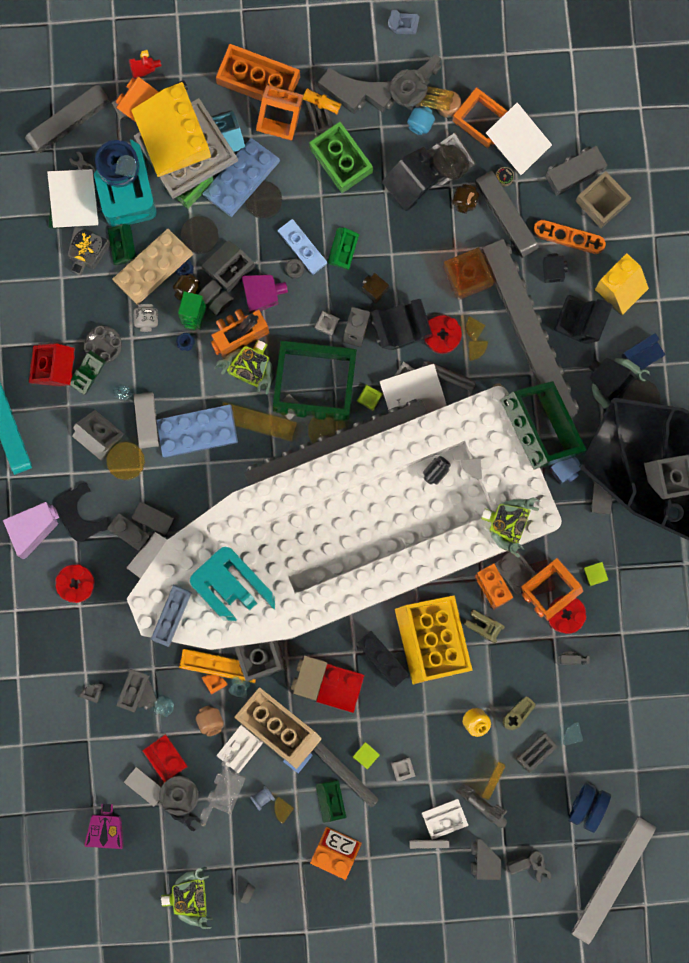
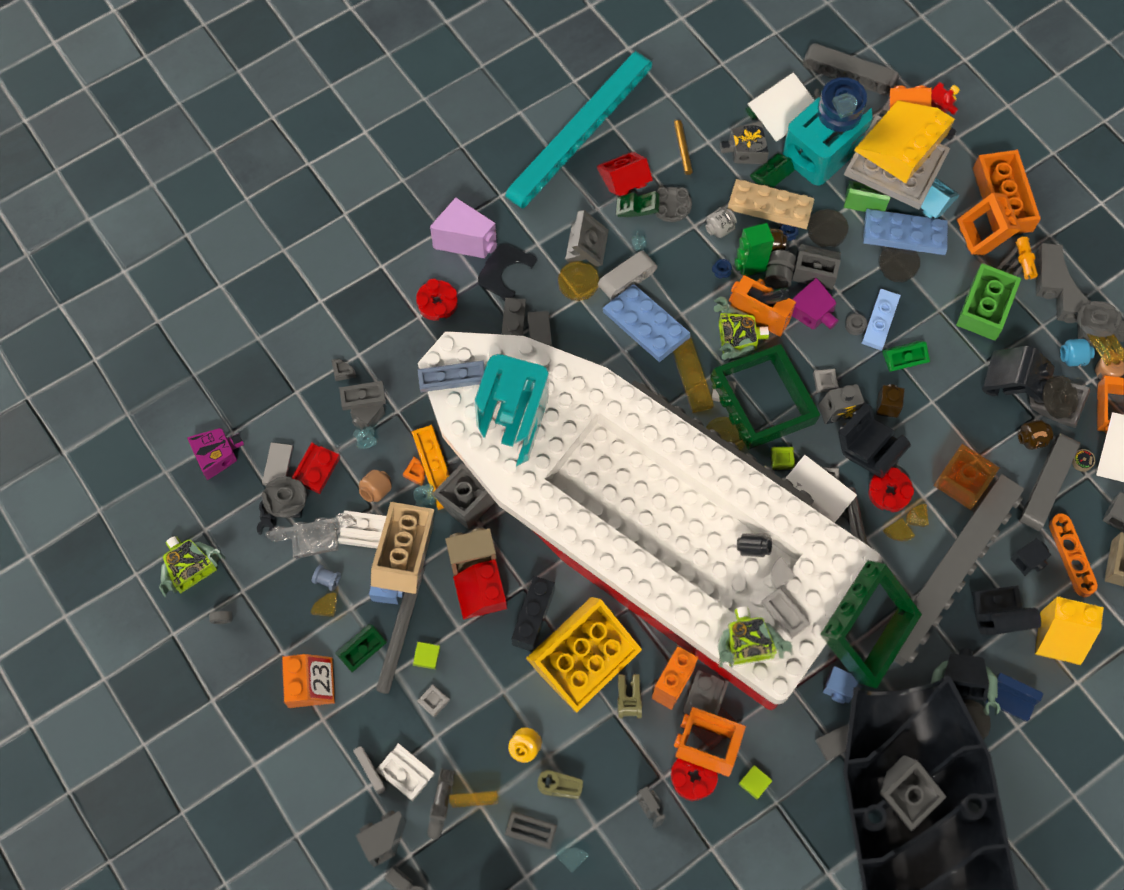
camera: 60 degrees right, 15 degrees down
none -> pearl gold bar [674,120,693,175]
none -> light grey tile [761,587,811,639]

